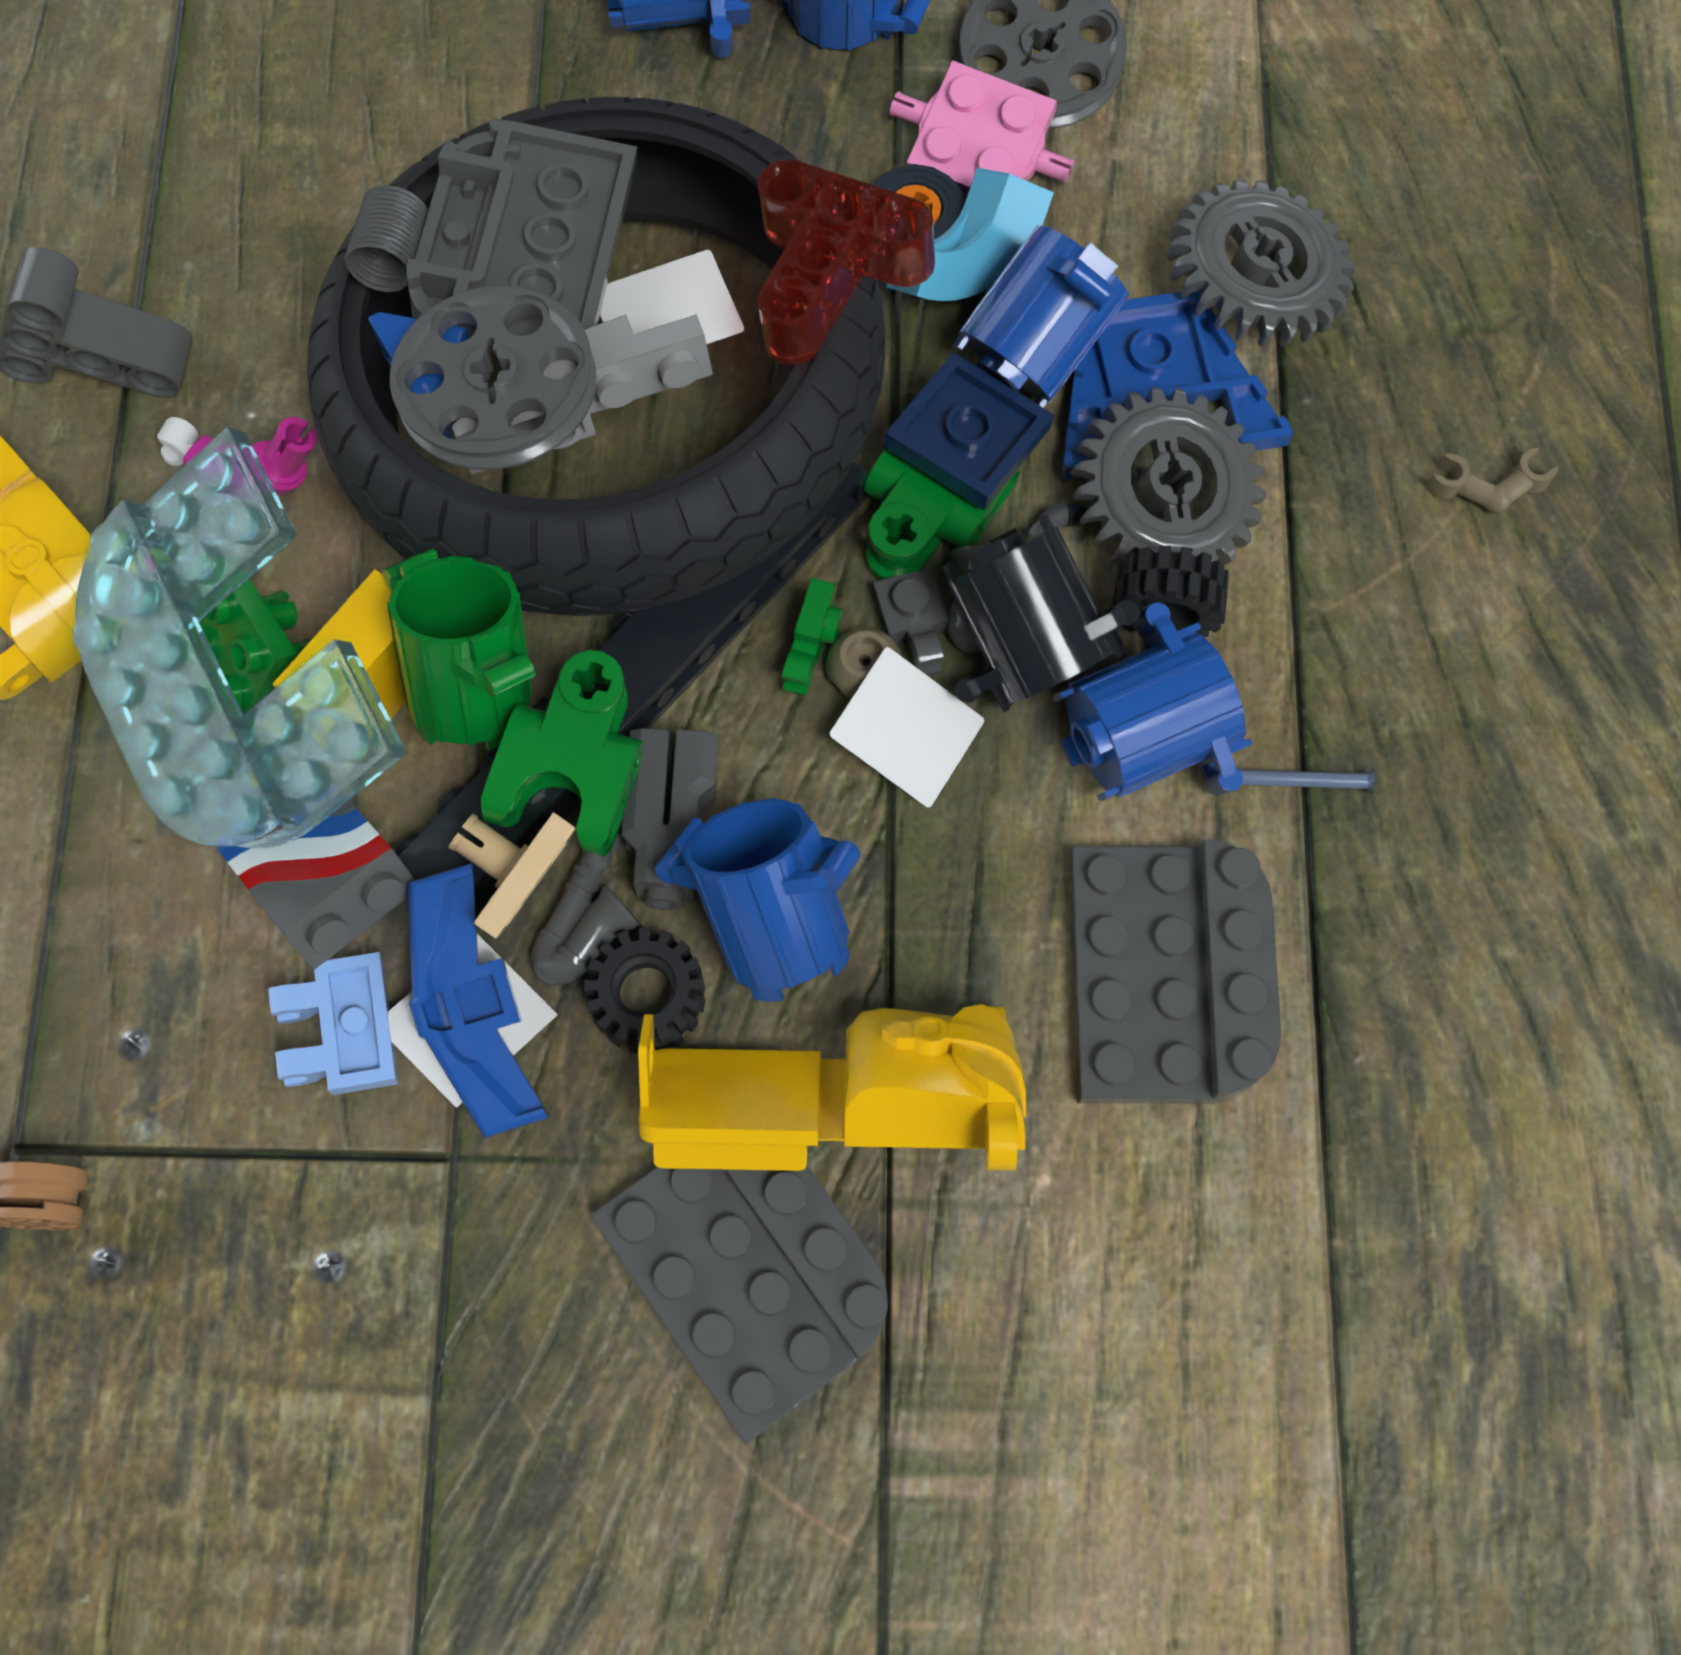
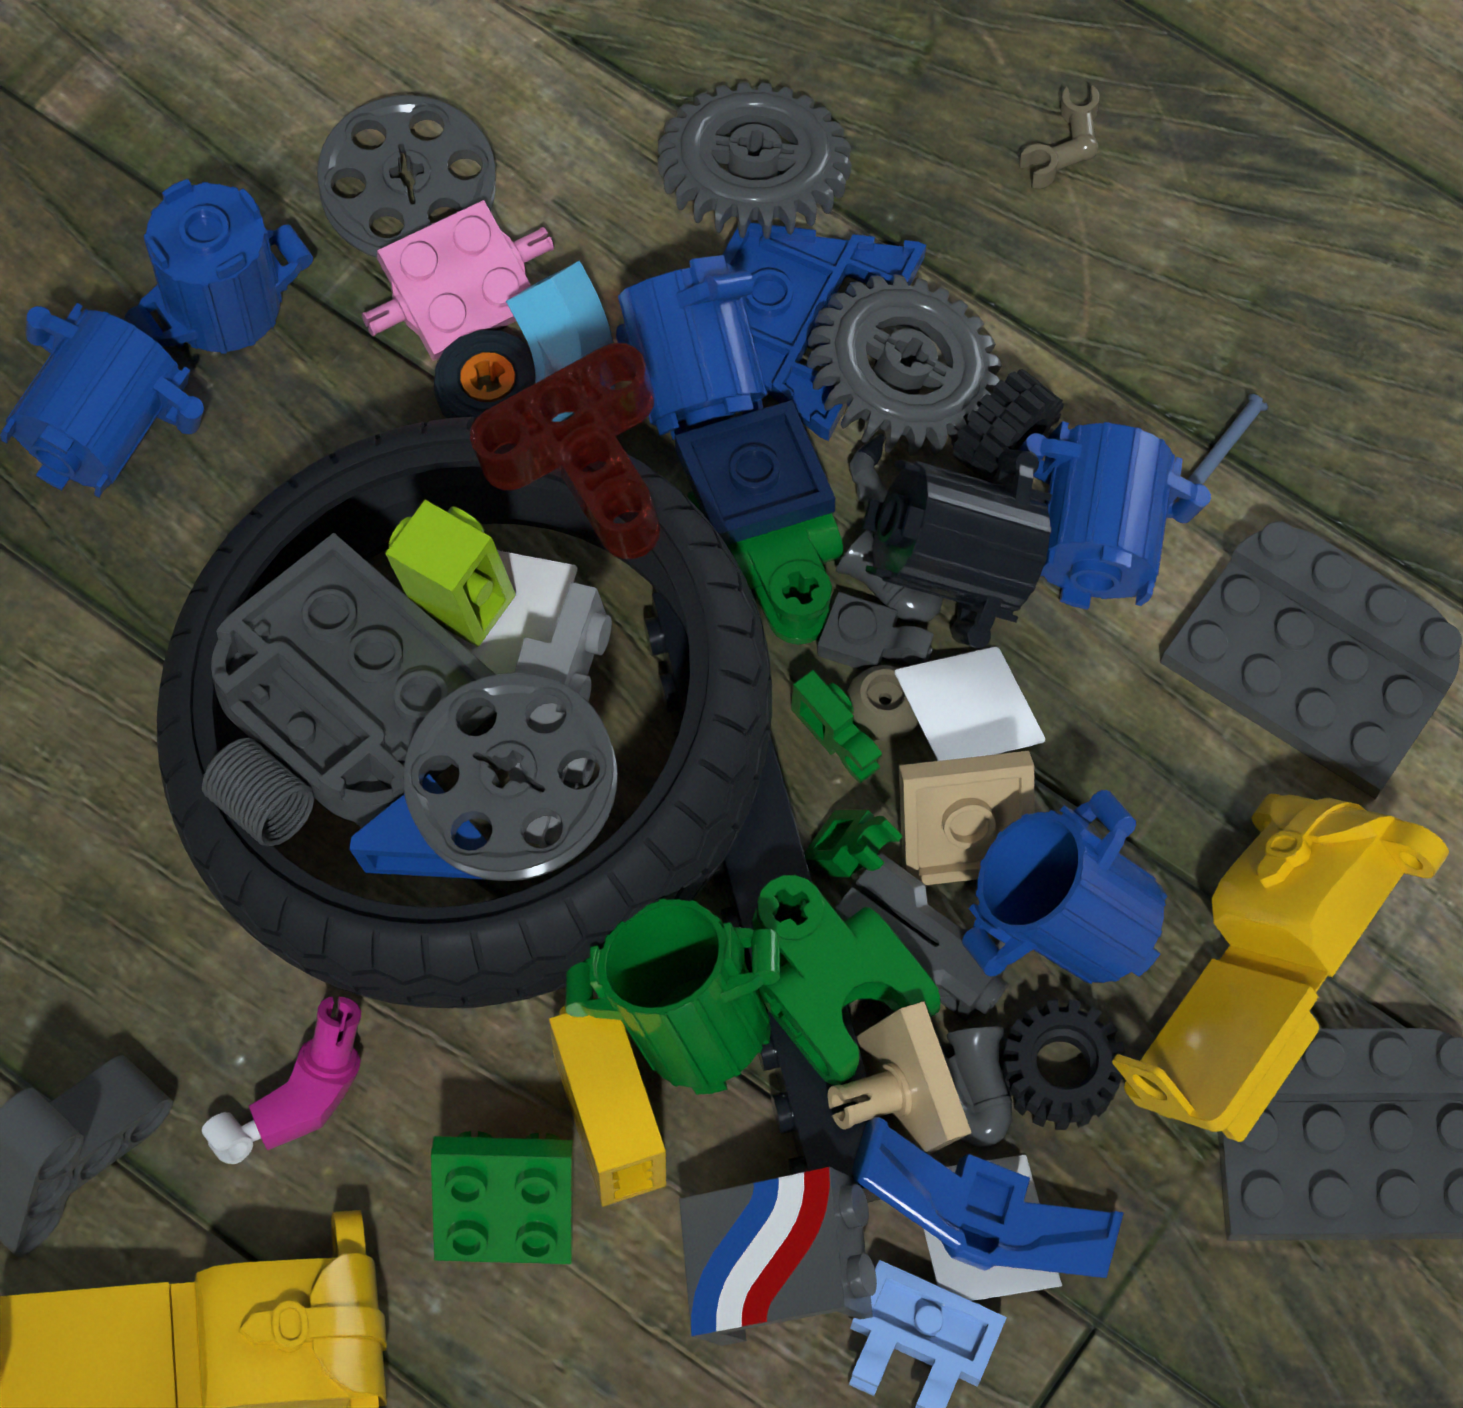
camera: 55 degrees left, 5 degrees down
clear light blue plate [73,427,407,848] -> none
none -> lime brick [385,500,516,647]
none -> green plate [804,810,903,877]
none -> tan tile [899,751,1035,885]

